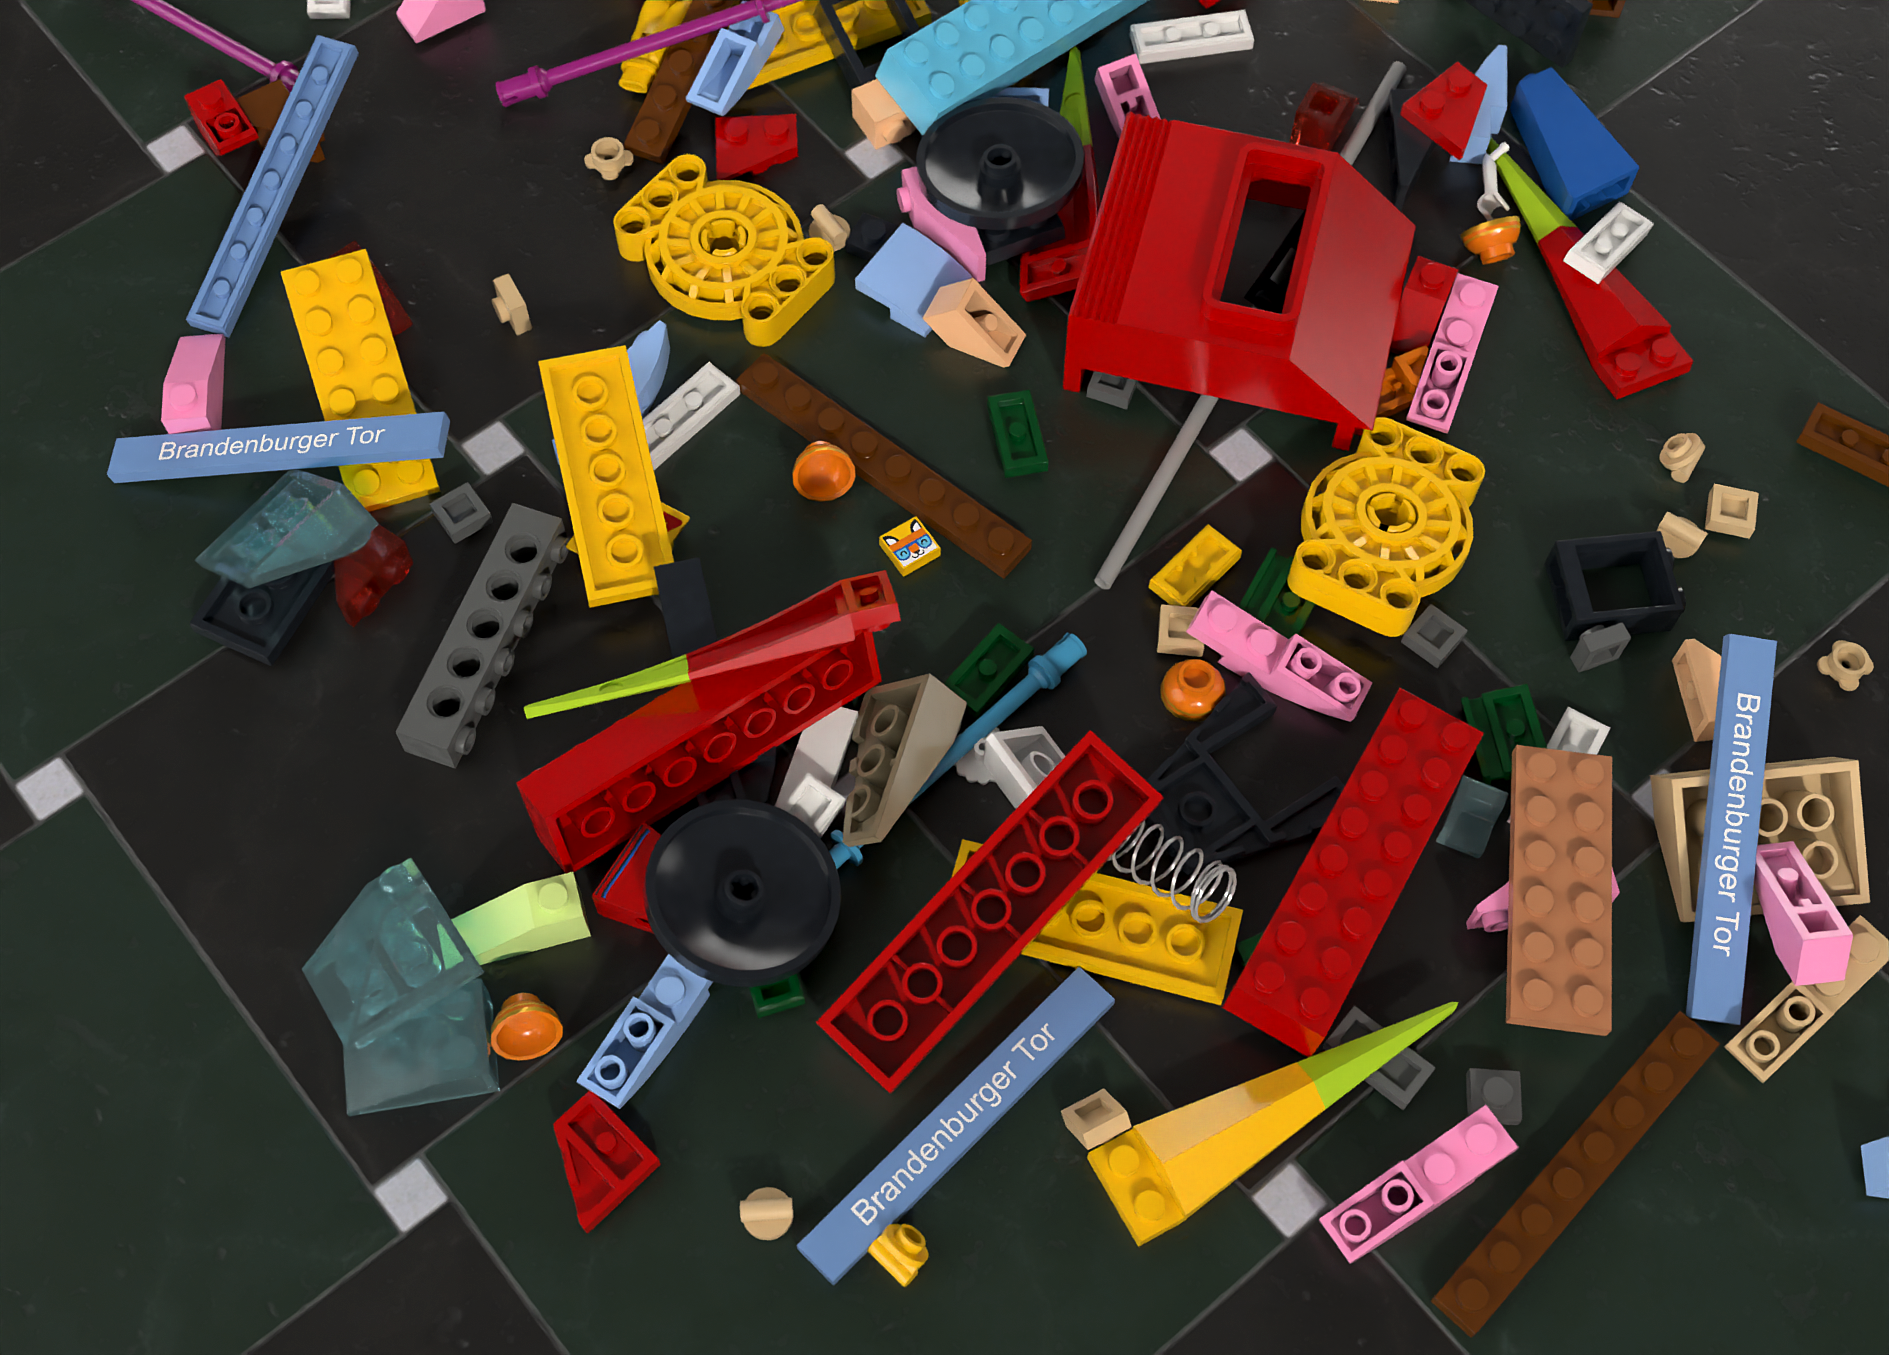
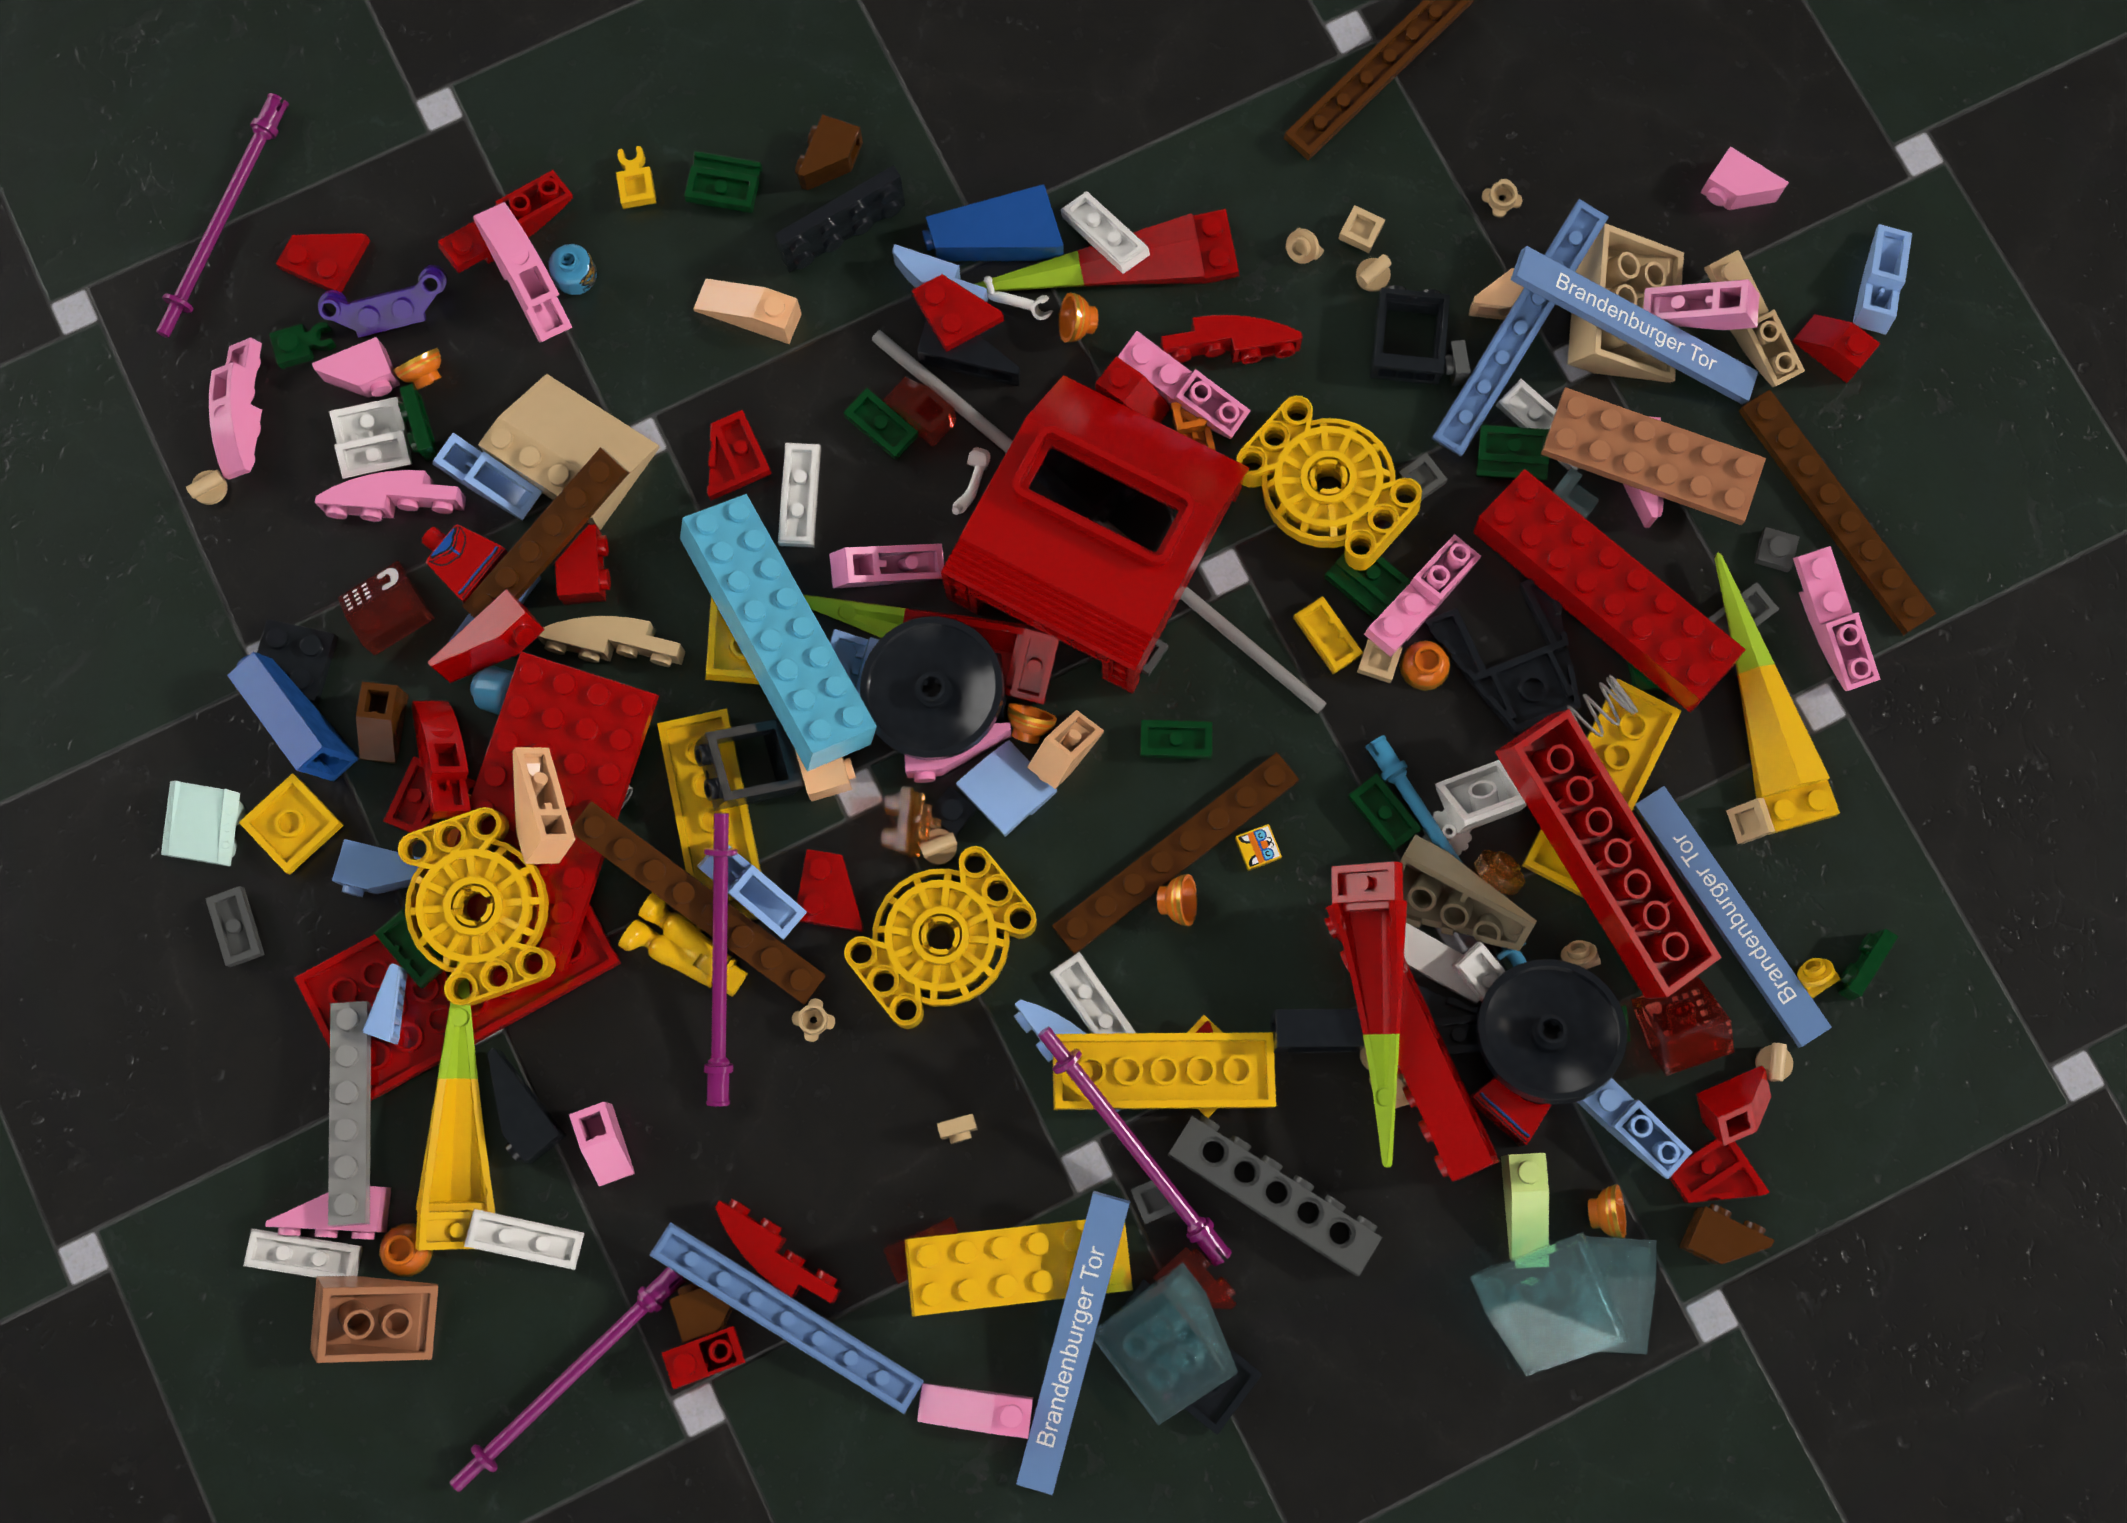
camera: 75 degrees left, 15 degrees up
none -> red slope [715,1199,842,1303]
none -> dark green plate [844,388,919,460]
none -> clear orange hips [881,787,941,857]
none -> orange piece [1007,703,1057,744]
none -> magenta bar [1038,1027,1232,1266]
none -> red slope [1160,315,1303,364]
none -> medium blue tile [1431,199,1609,457]
none -> clear orange plate [1474,850,1525,895]
none -> tan plate [1561,940,1601,970]
none -> clear red slope [1631,977,1734,1076]
none -> reddish brown slope [1679,1203,1774,1264]
none -> red slope [1696,1065,1771,1146]
none -> red slope [1792,314,1881,383]
none -> dark green plate [1838,929,1899,1000]

